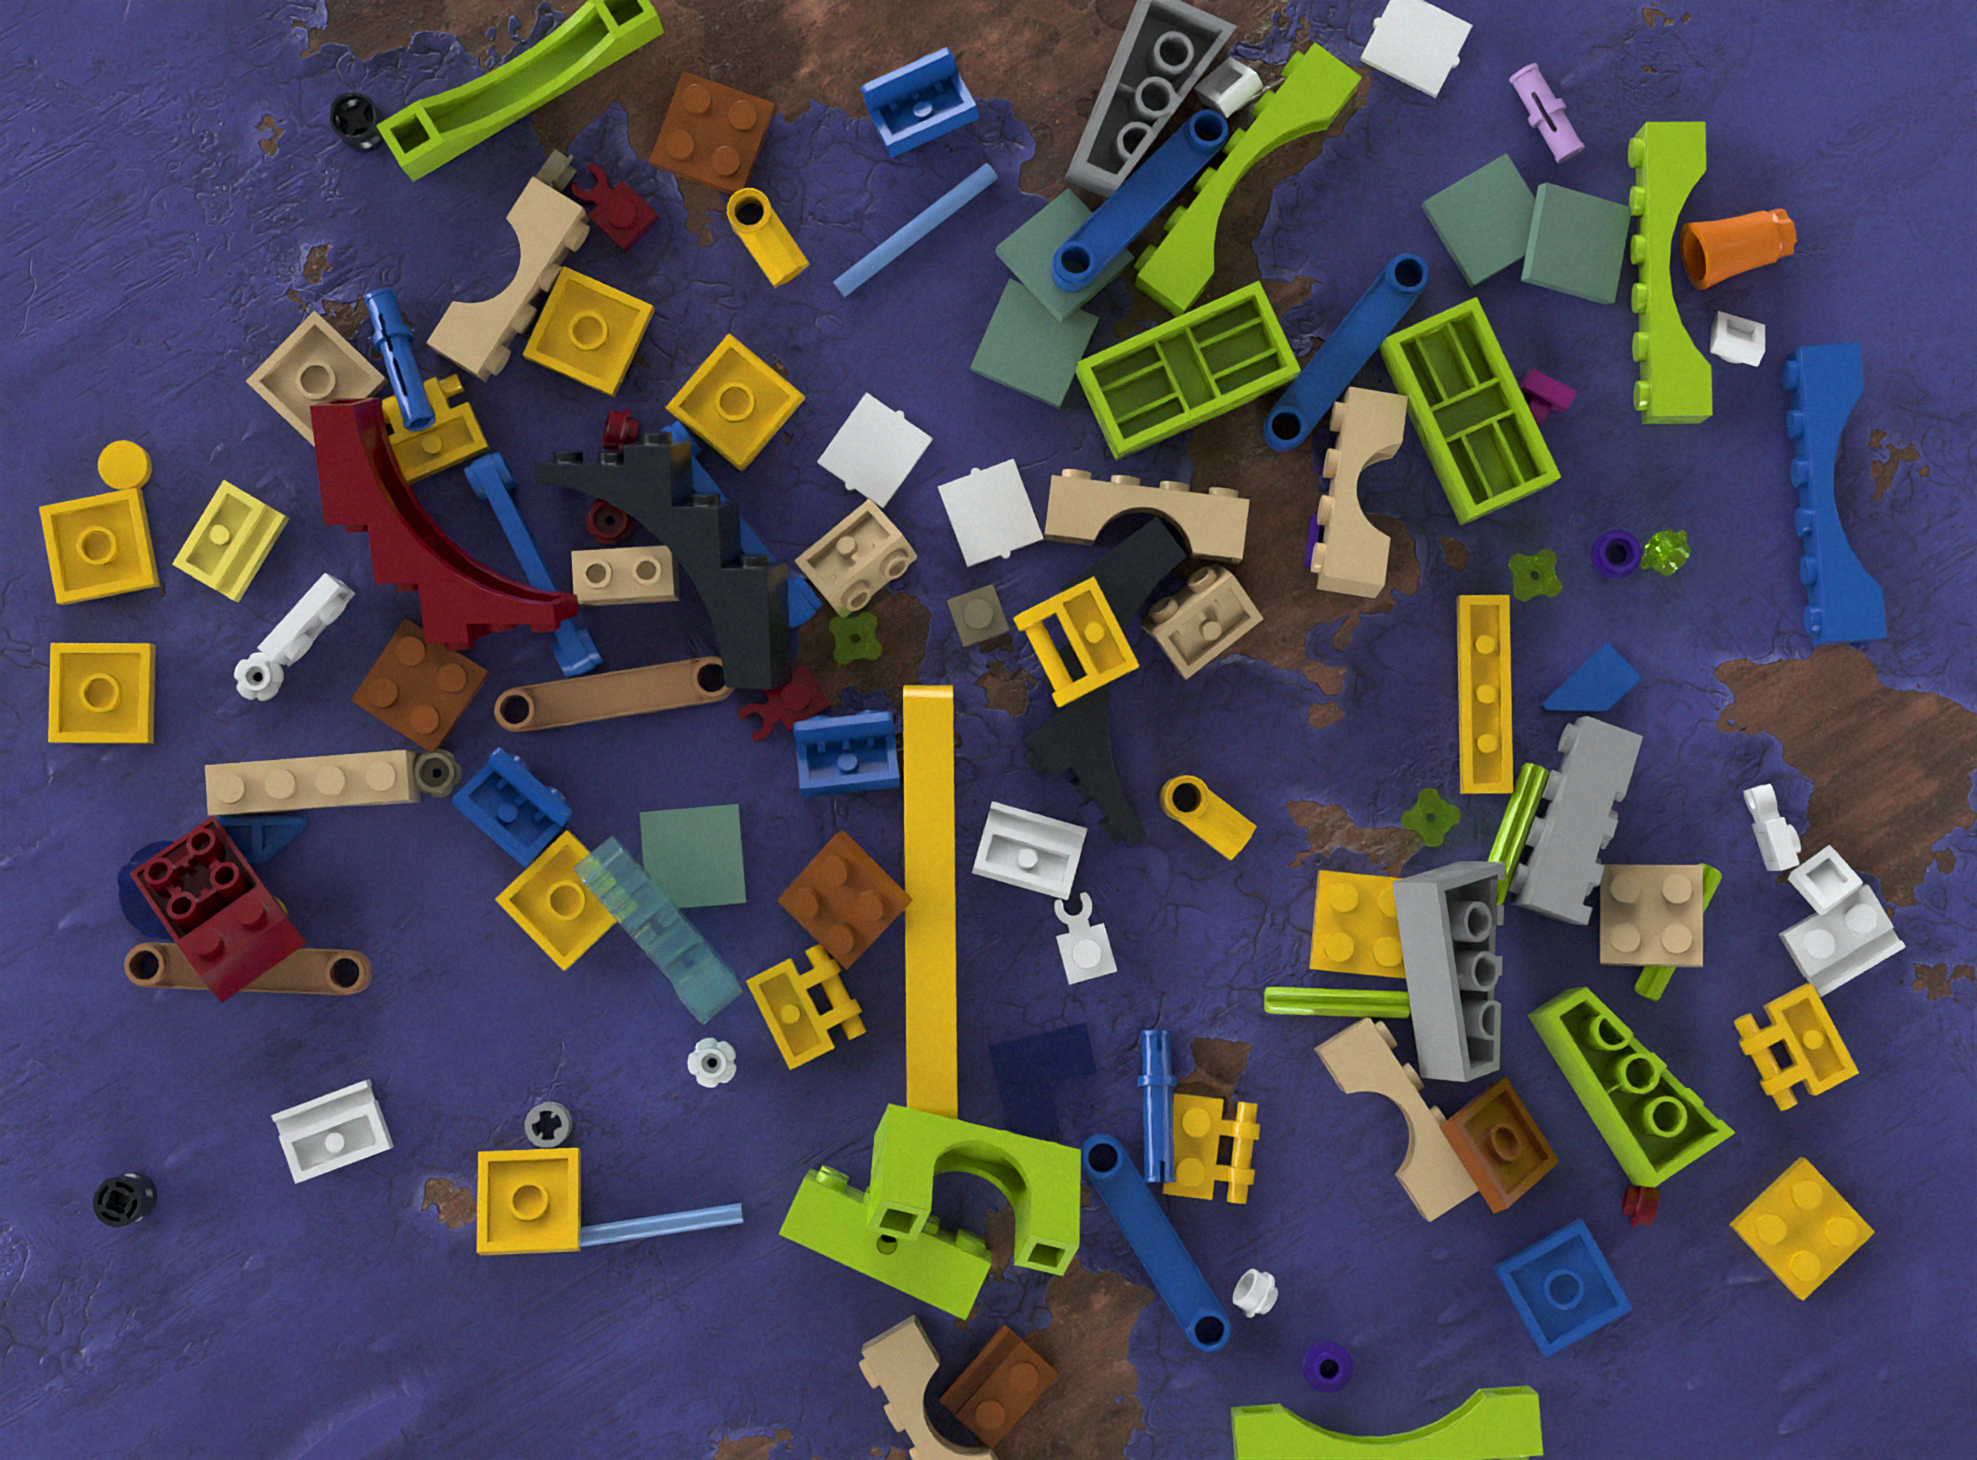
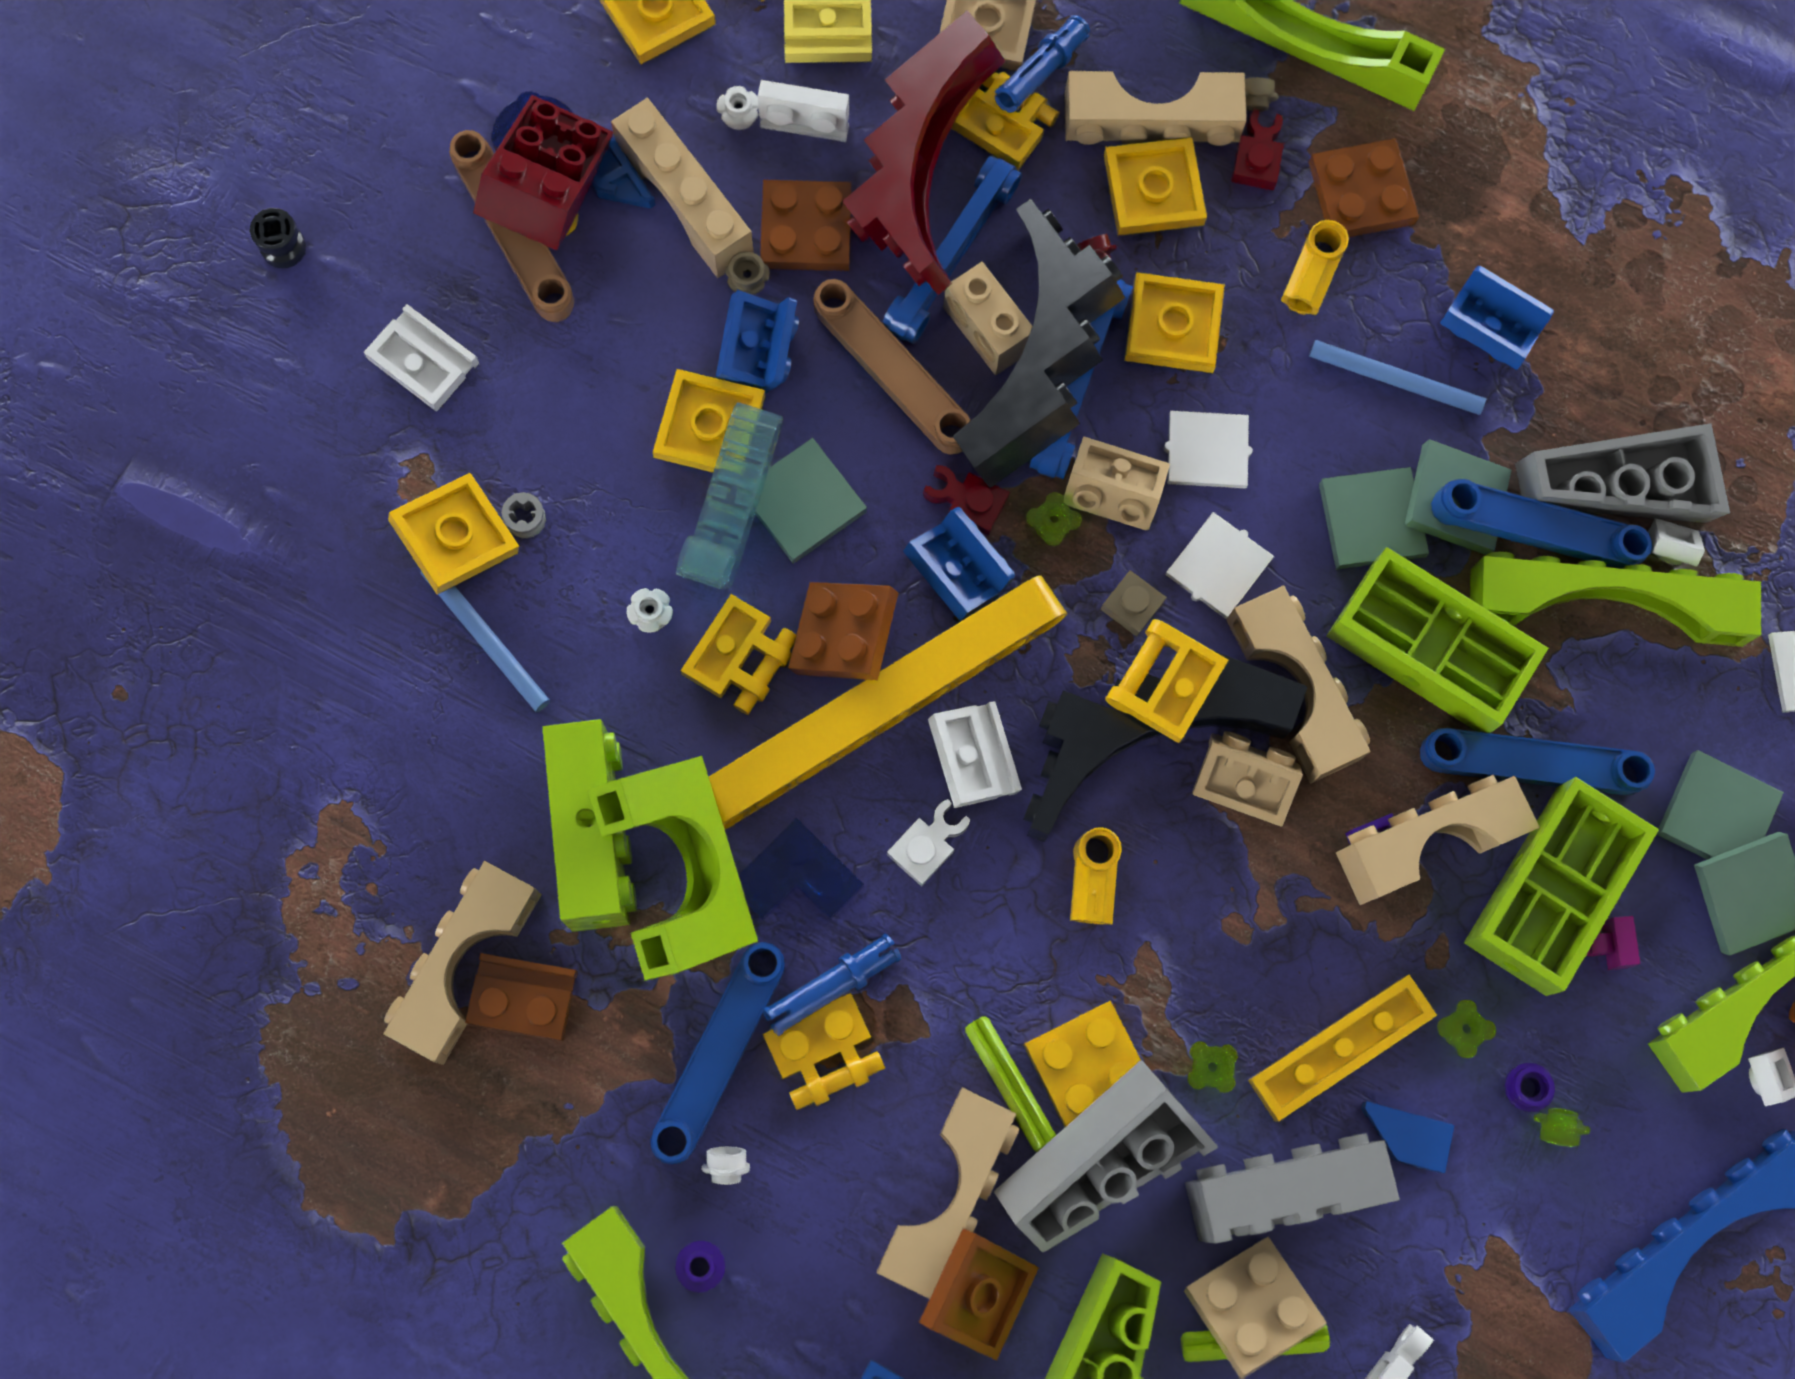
camera: 55 degrees right, 10 degrees down
dark red plate [585,499,634,545] -> none
lime axle [1487,763,1549,905] -> none

